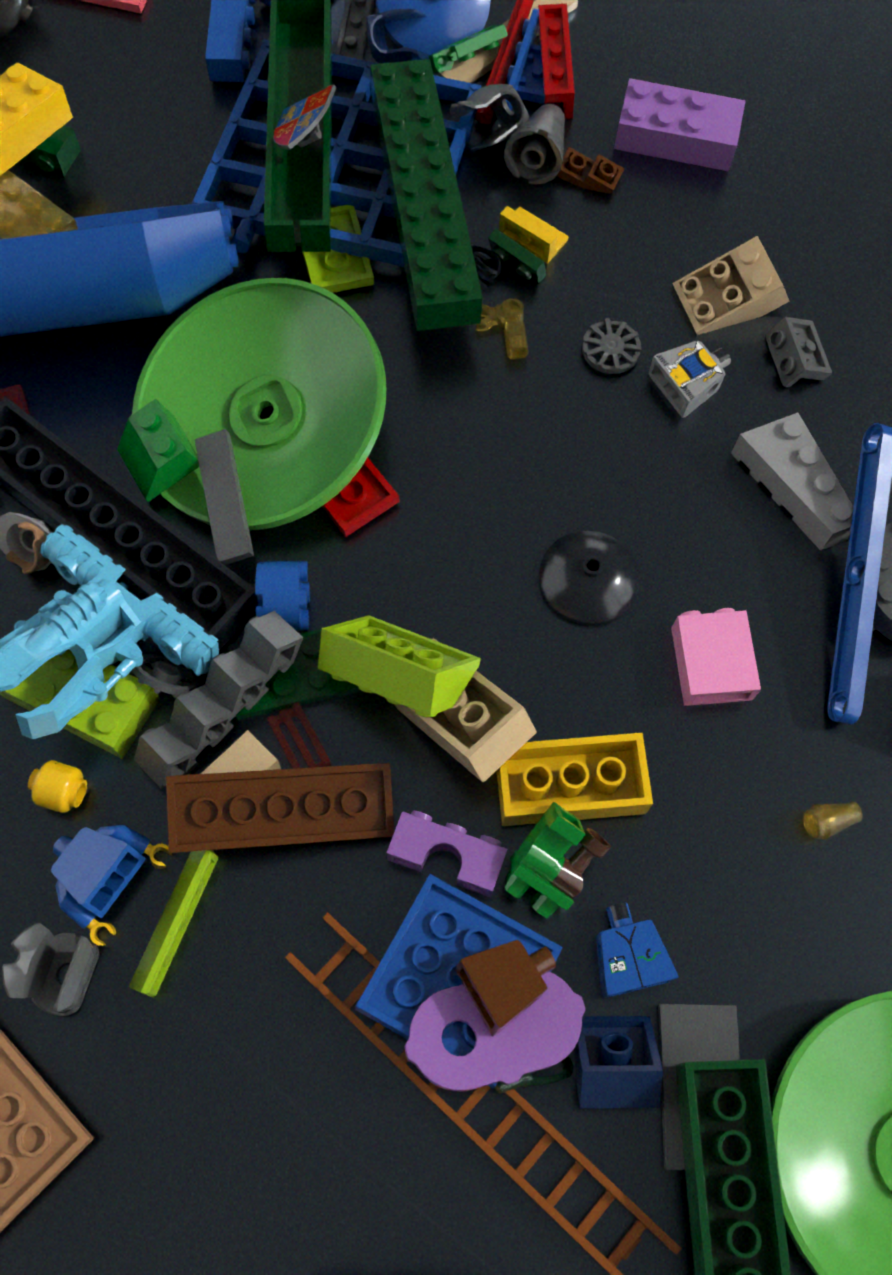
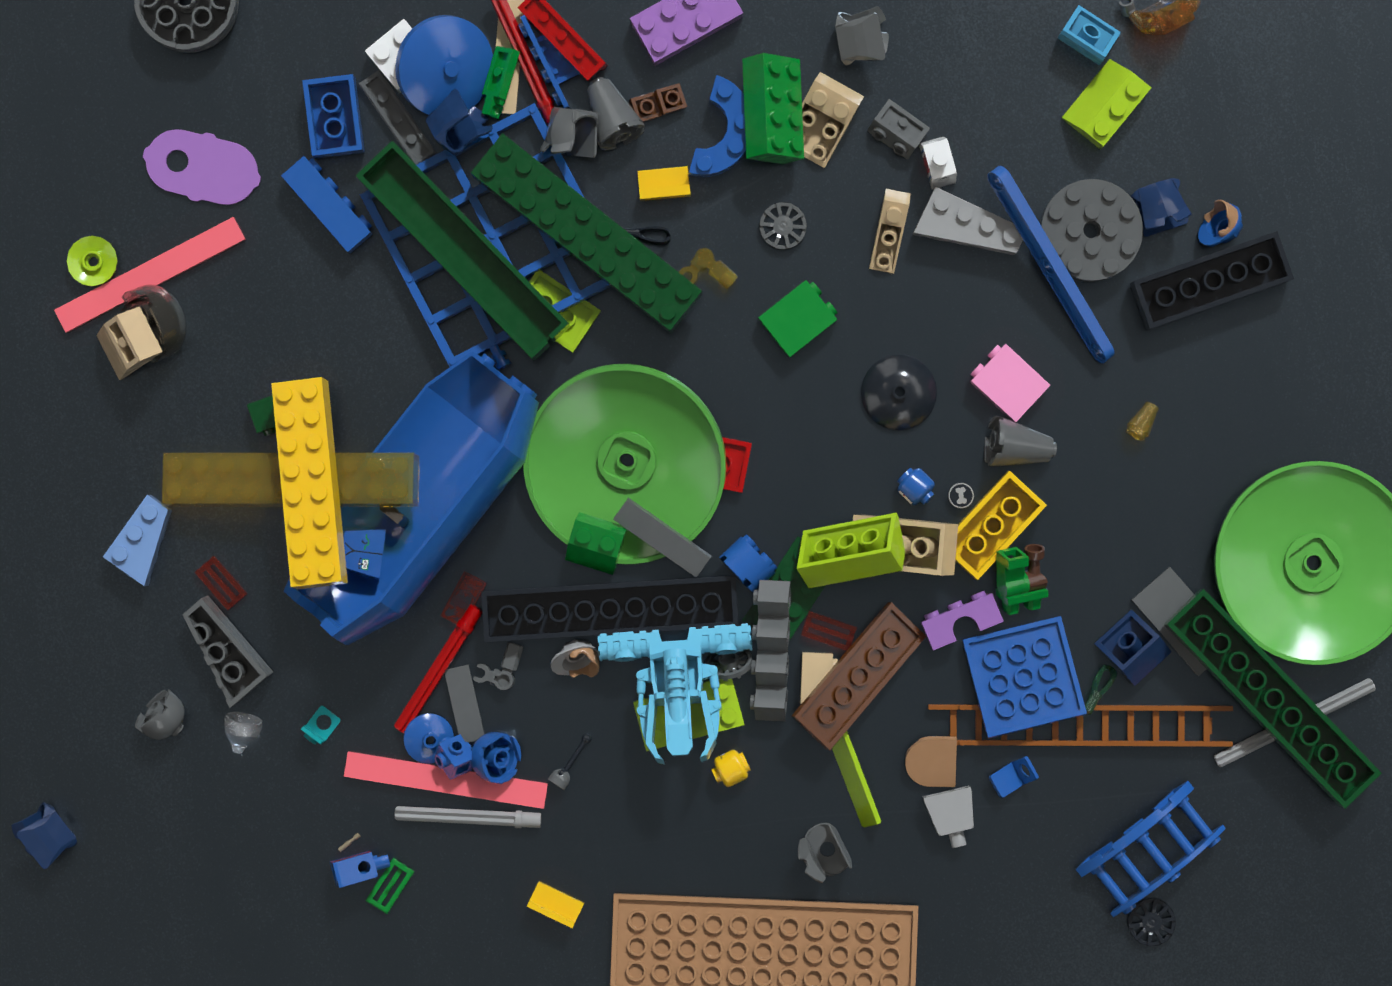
camera: 40 degrees left, 20 degrees up
blue torso [51,825,172,946] -> none
shield [273,84,336,150] -> none
medium lavender piece [404,972,586,1091] -> none
reddish brown torso [455,940,556,1036] -> none
dark green plate [488,228,547,284] -> none
blue torso [596,903,679,999] -> none
torso [648,341,731,418] -> none
none -> blue brick [689,75,746,177]
none -> green brick [742,53,804,164]
none -> green brick [758,280,838,358]
none -> dark grey piece [835,6,889,66]
none -> tan slope [869,189,910,274]
none -> blue head [897,468,935,506]
none -> medium nougat tile [905,736,957,787]
none -> white torso [919,137,957,190]
none -> light grey torso [922,785,974,848]
none -> tile [948,483,974,508]
none -> dark grey cone [984,416,1057,467]
none -> blue bracket [989,756,1039,798]

